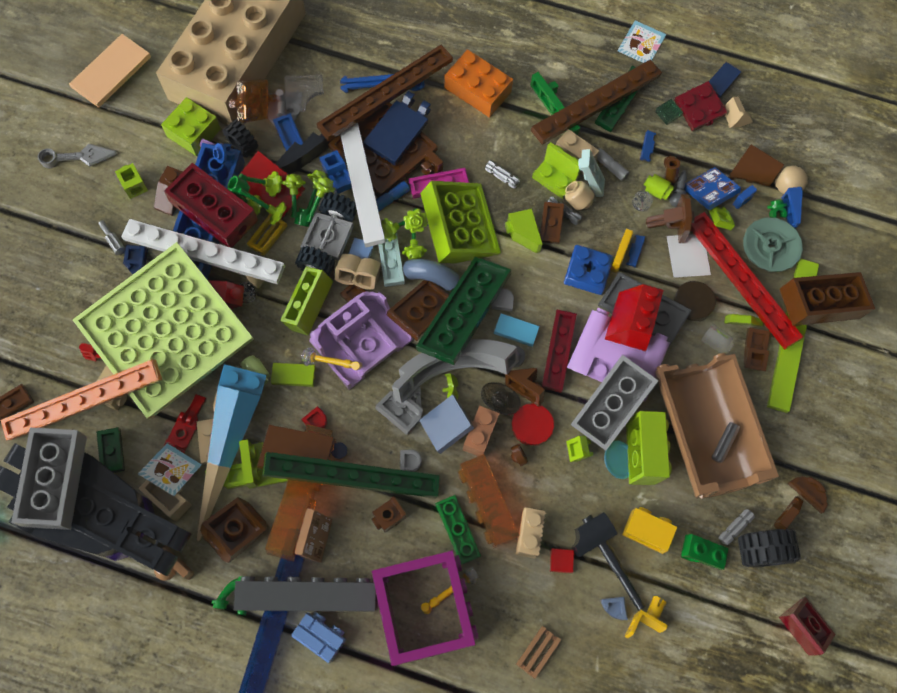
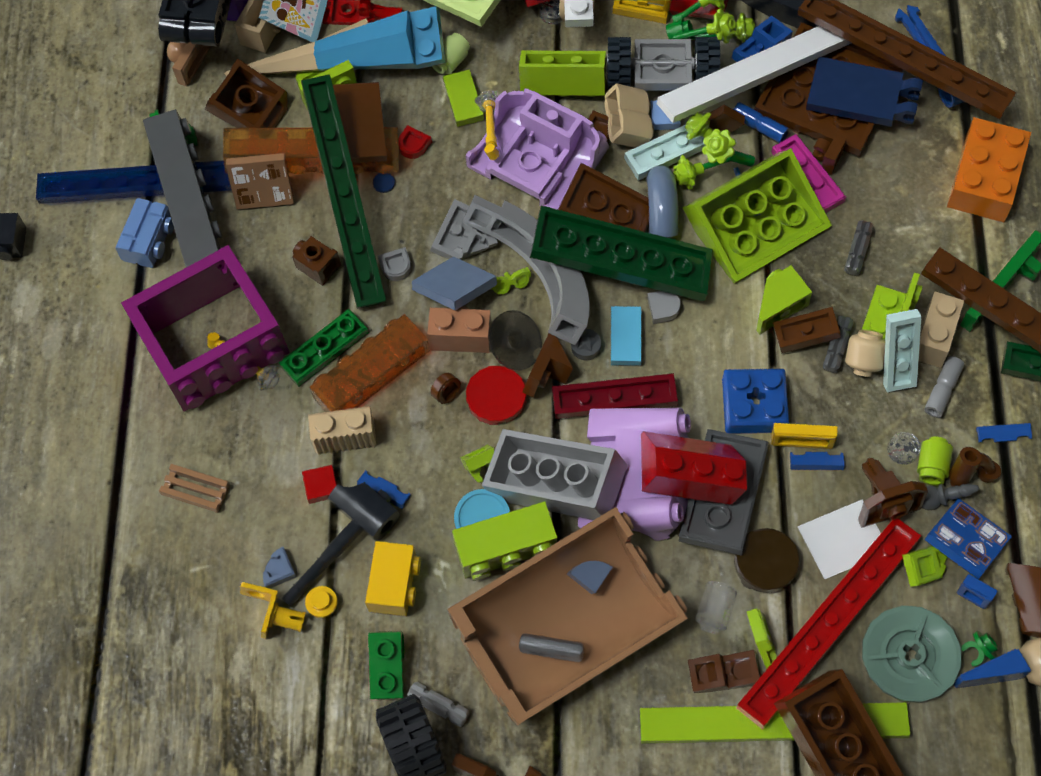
camera: 80 degrees right, 5 degrees down
none -> yellow plate [305,586,338,618]
none -> blue piece [357,470,411,509]
none -> sand blue tile [566,561,613,594]
none -> reddish brown tile [708,104,745,132]

